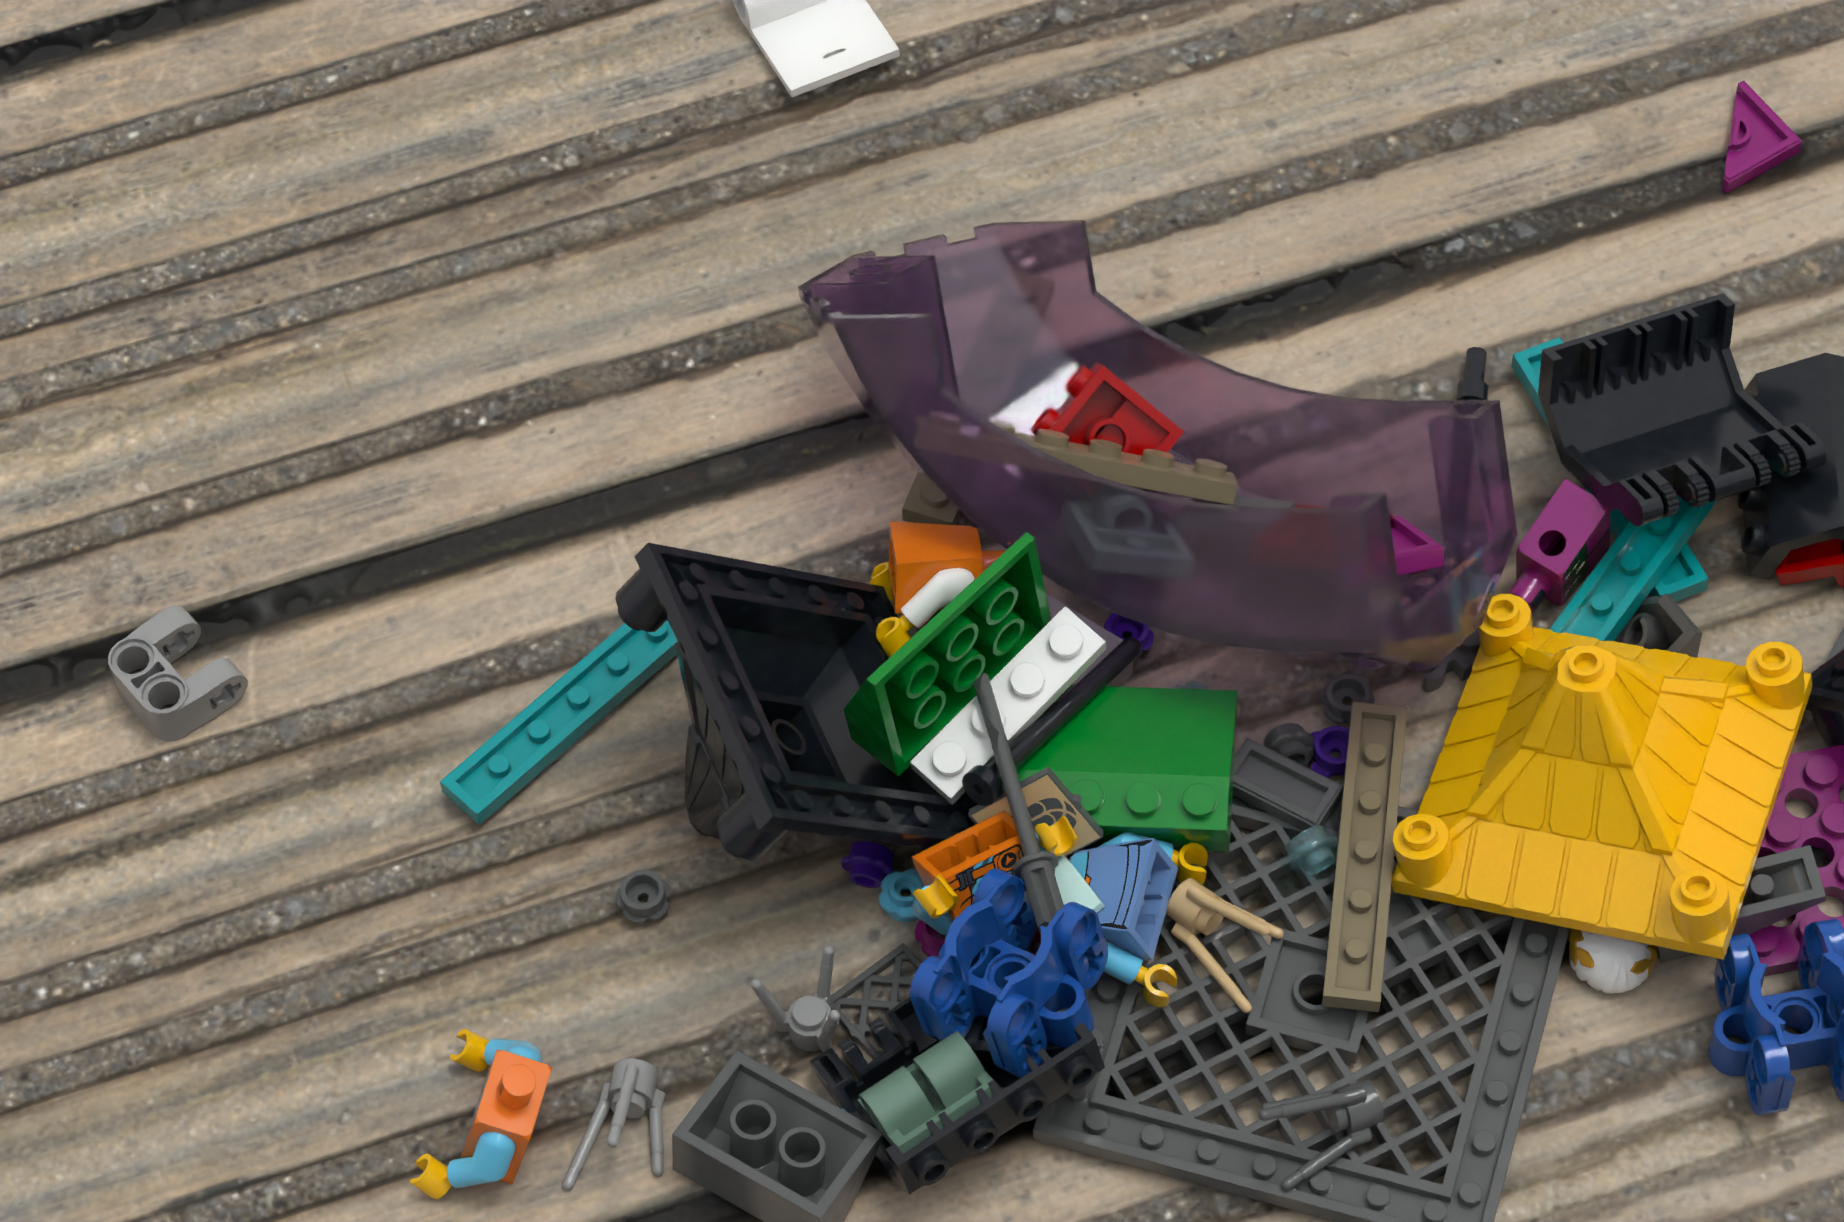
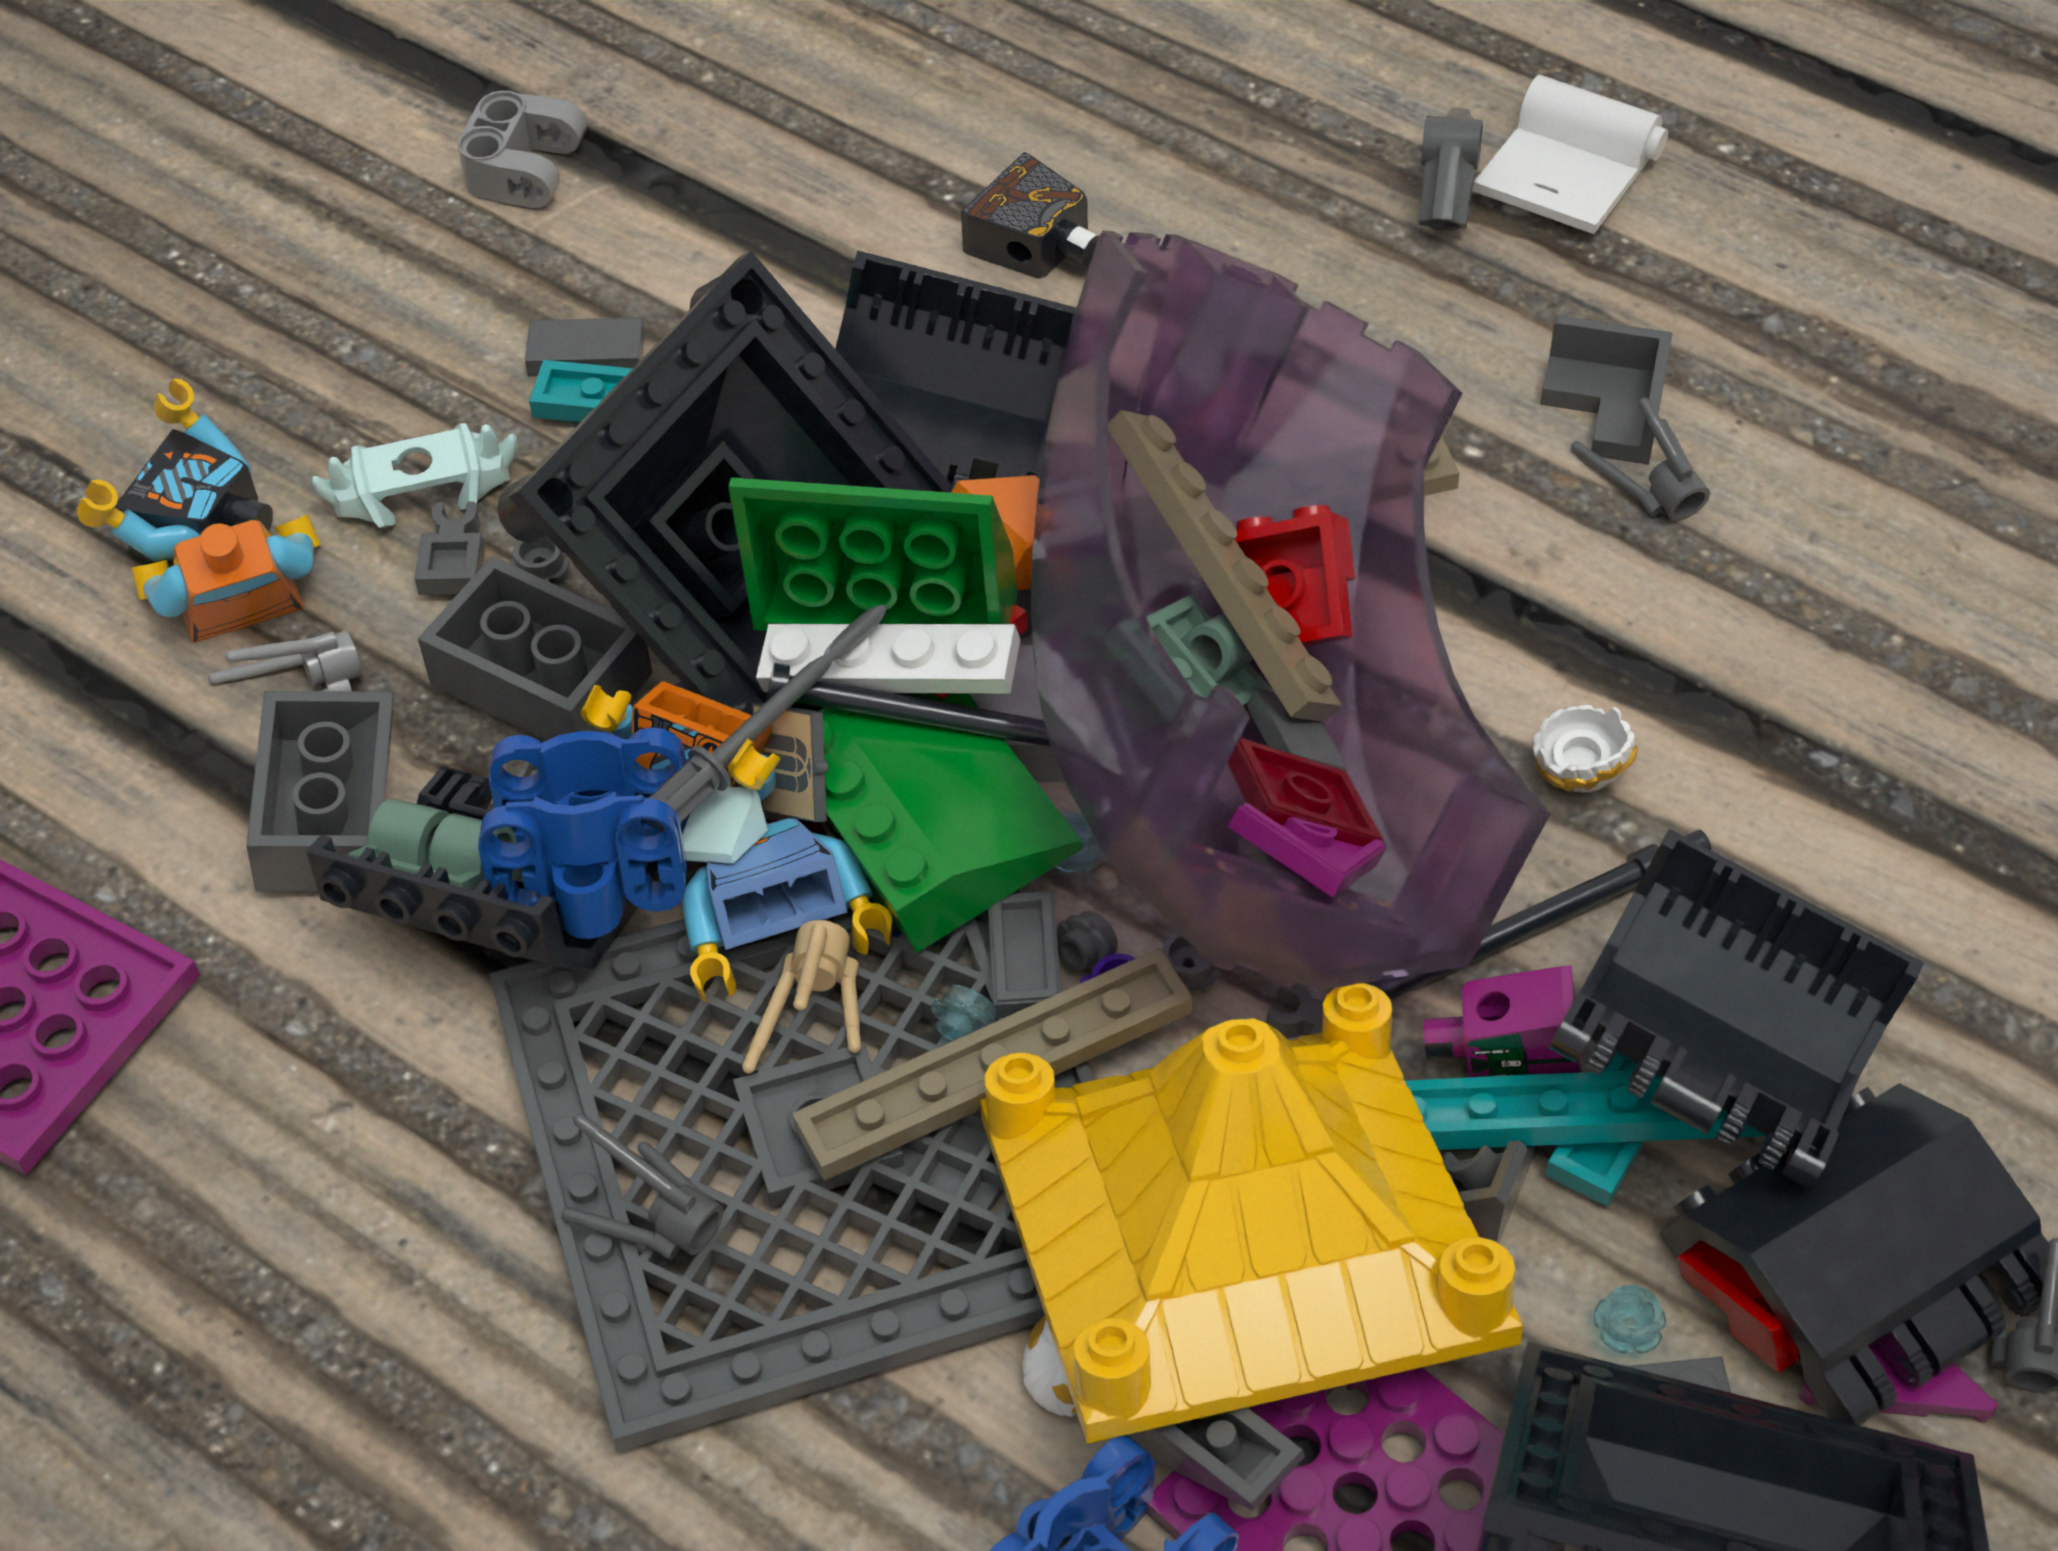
camera: 55 degrees right, 5 degrees down
light grey plant [751,946,840,1052] -> none
none -> torso [77,379,273,562]
none -> light aqua piece [310,423,518,528]
none -> dark grey plate [415,501,485,595]
none -> dark grey brick [418,556,653,741]
none -> dark grey tile [525,317,645,375]
none -> black hinge [835,250,1086,488]
none -> torso [961,152,1102,278]
none -> dark grey piece [1419,108,1483,231]
none -> white hair [1533,705,1638,792]
none -> dark grey panel [1540,315,1673,465]
none -> dark grey plant [1571,398,1710,521]
none -> clear light blue plate [1594,1285,1666,1354]

